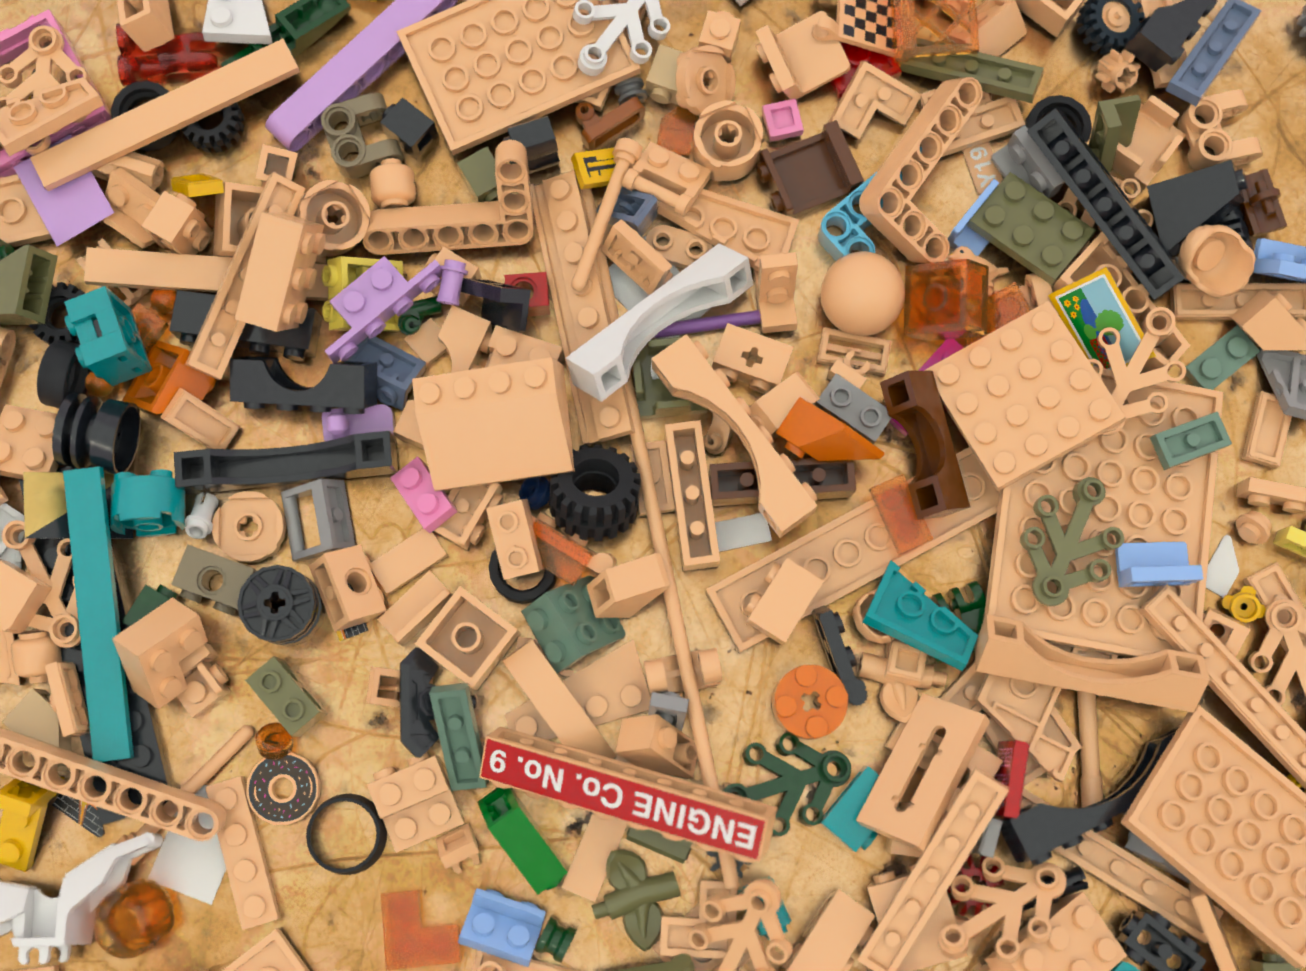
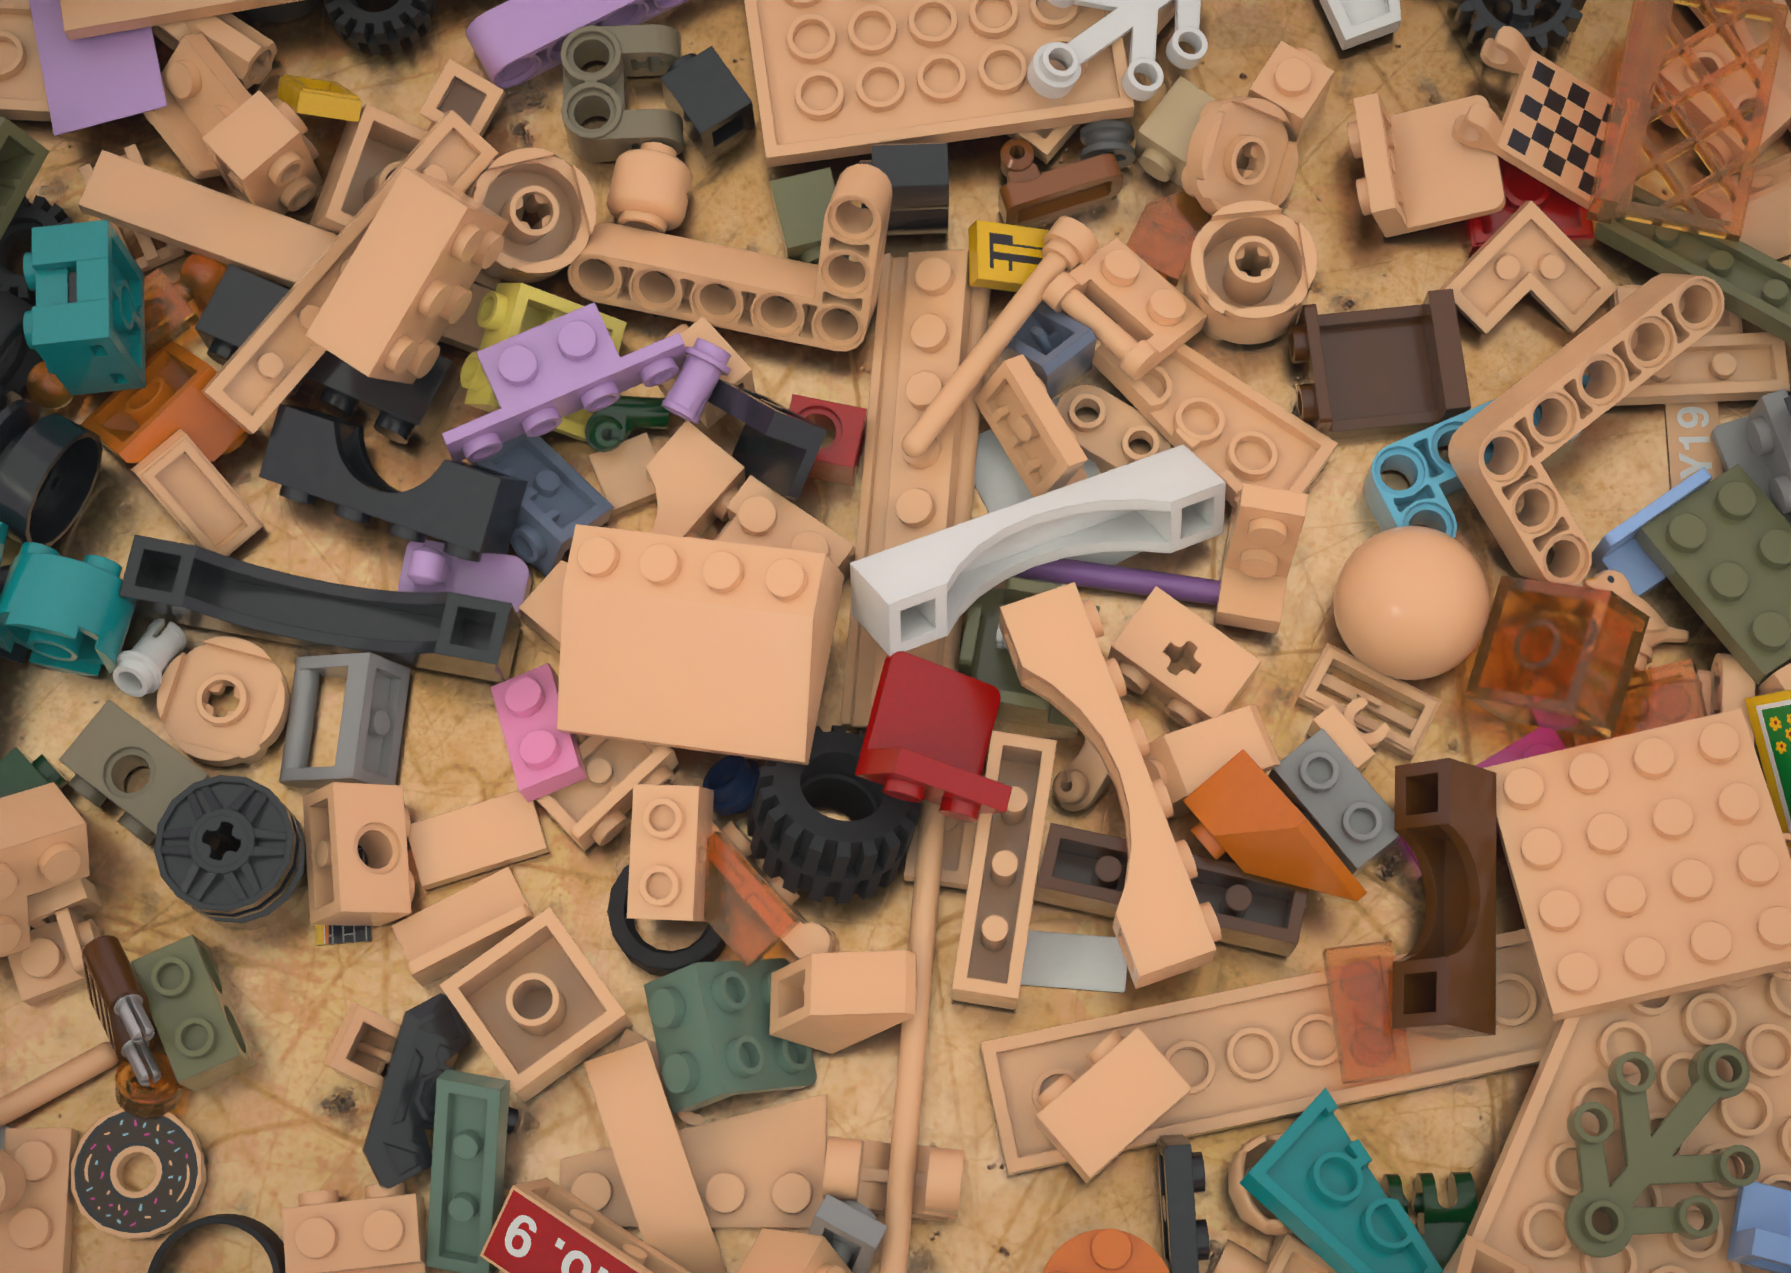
camera: 20 degrees right, 5 degrees down
bright pink plate [762,98,804,142] -> none
none -> reddish brown piece [82,935,162,1086]
none -> red bracket [855,651,1012,822]

